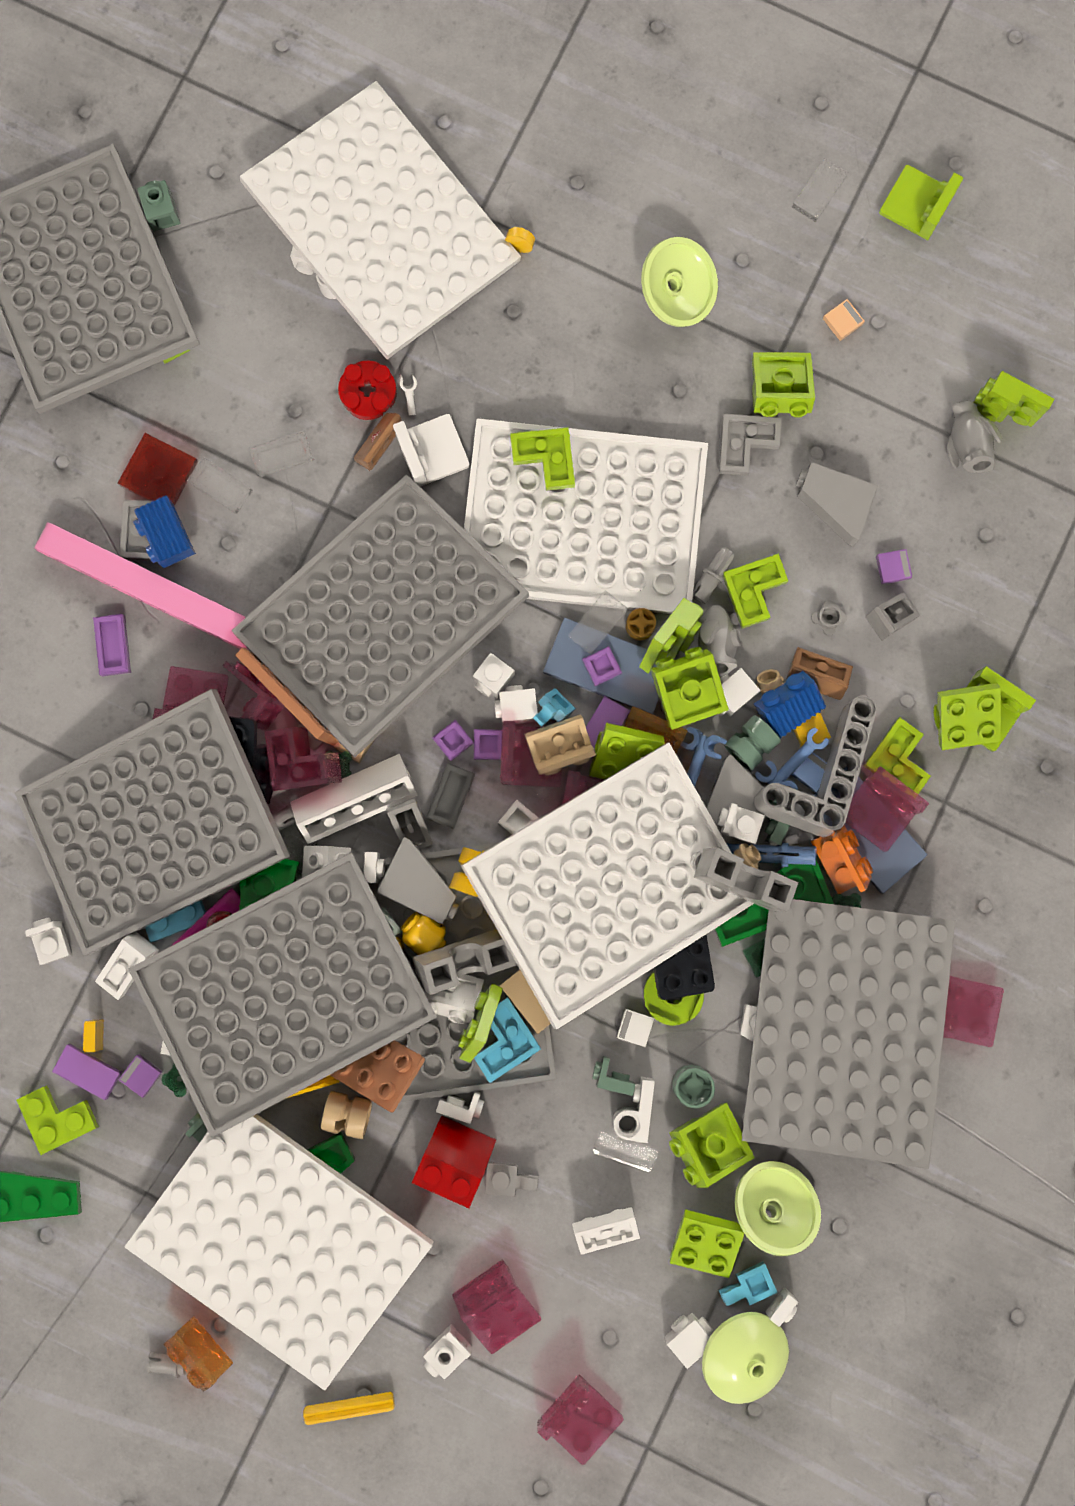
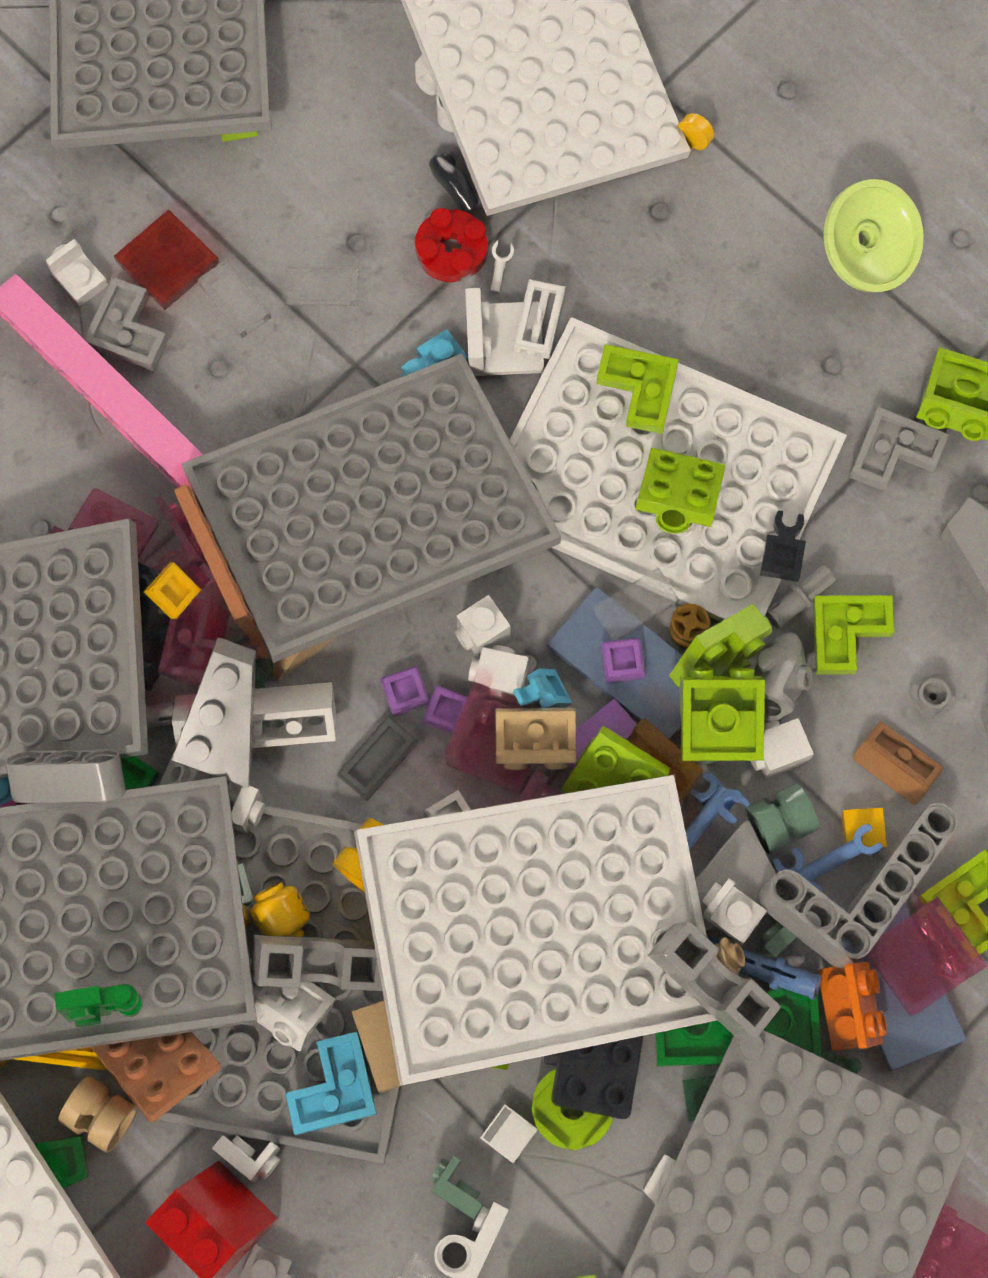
camera: 20 degrees right, 10 degrees down
medium lavender tile [93,614,131,676] -> none
blue brick [133,496,196,568] -> none
medium nougat slope [354,413,402,471] -> none
light grey slope [377,837,460,924] -> none
light grey slope [386,798,433,849] -> none
lime plate [458,984,503,1063] -> none
sand green wheel [672,1064,715,1109] -> none
blue brick [754,671,826,739] -> none
tan plate [756,669,784,694] -> none
light blue tile [791,752,827,792] -> none
none -> light grey beam [5,749,126,803]
none -> white bracket [46,239,108,307]
none -> green plate [54,984,143,1027]
none -> yellow tile [144,562,201,619]
none -> wedge [172,637,256,788]
none -> medium azure plate [401,329,468,377]
none -> black arm [429,152,479,212]
none -> white tile [513,279,566,359]
none -> lime plate [635,448,726,534]
none -> black plate [760,510,806,582]

